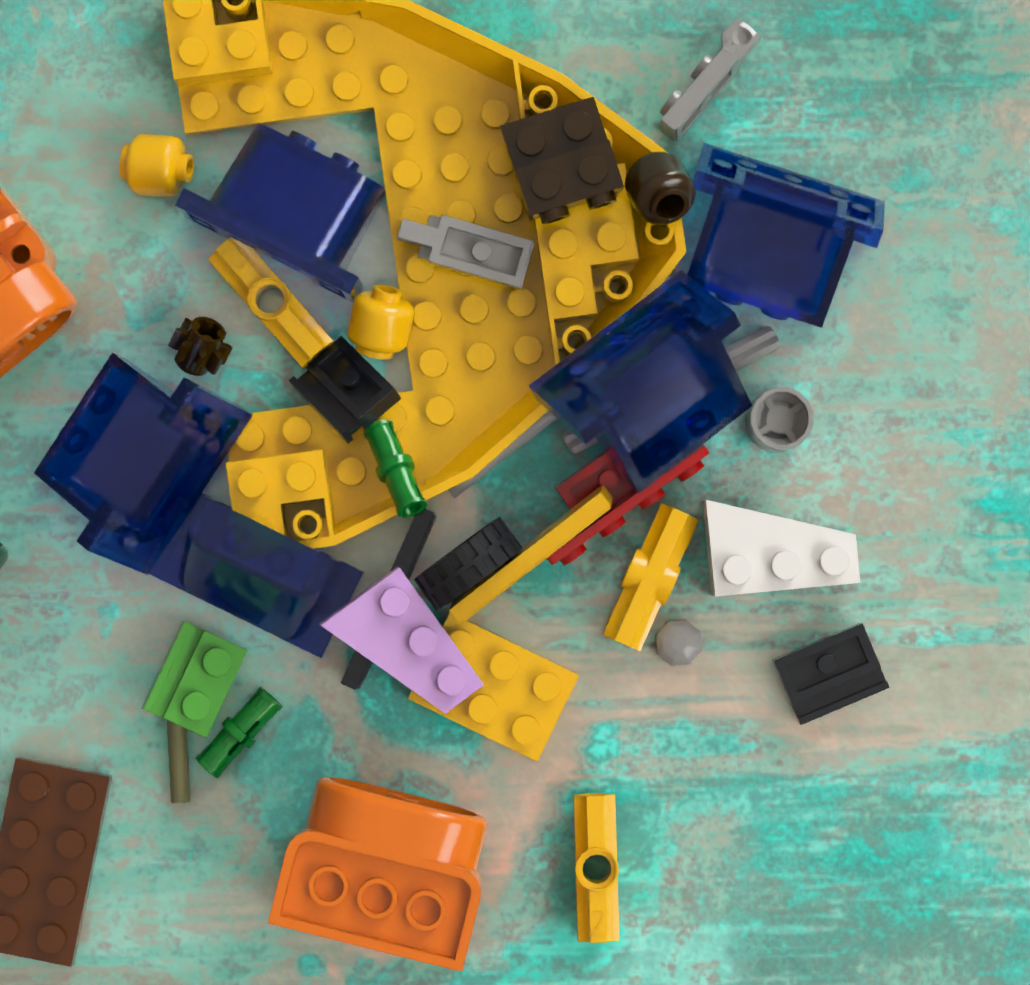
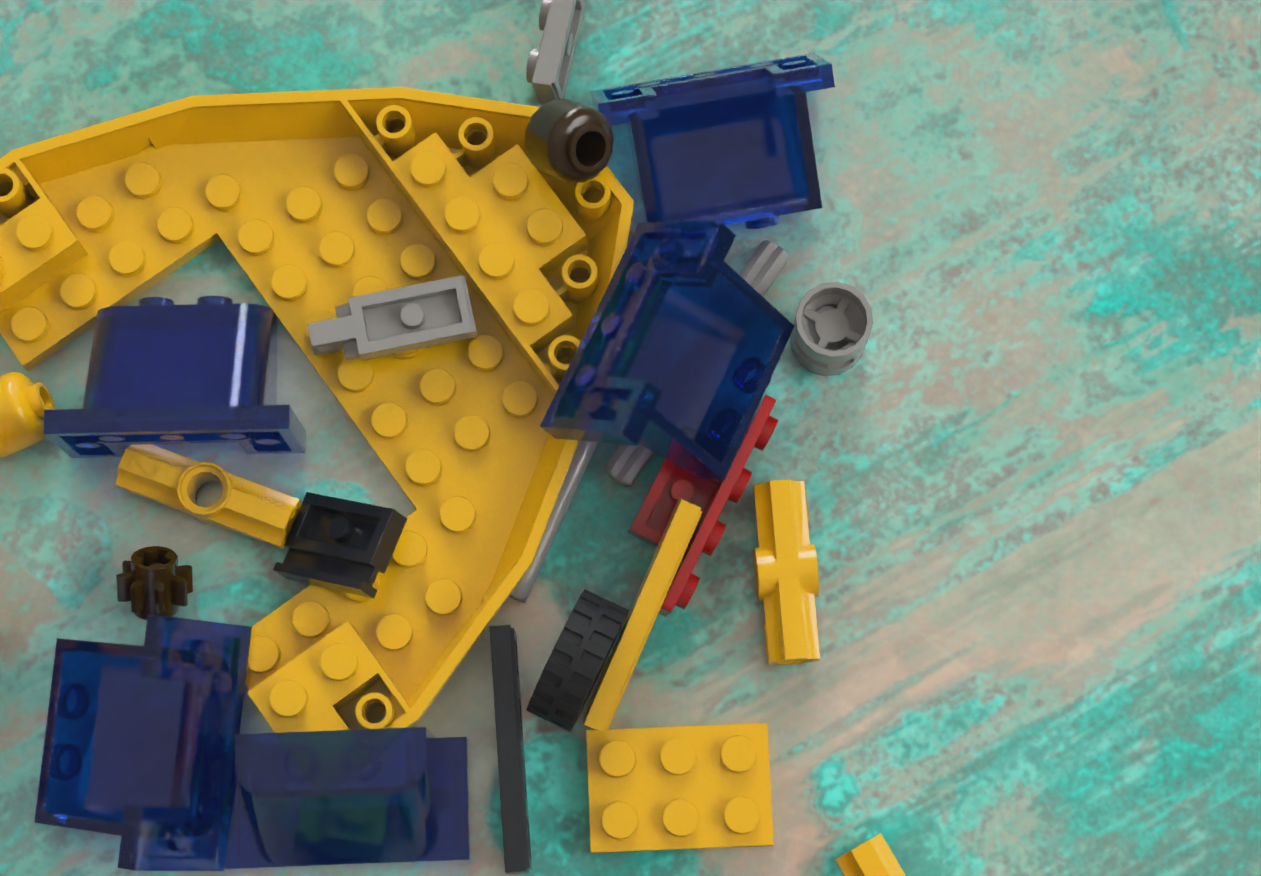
camera: 25 degrees left, 10 degrees down
lavender wing [319,566,484,714] -> none
yellow head [347,284,414,359] -> none
green pin [364,419,427,518] -> none
dark brown plate [500,96,624,225] -> none
light grey tile [655,620,702,666] -> none
white wedge [702,500,861,597] -> none
black plate [772,623,890,725] -> none

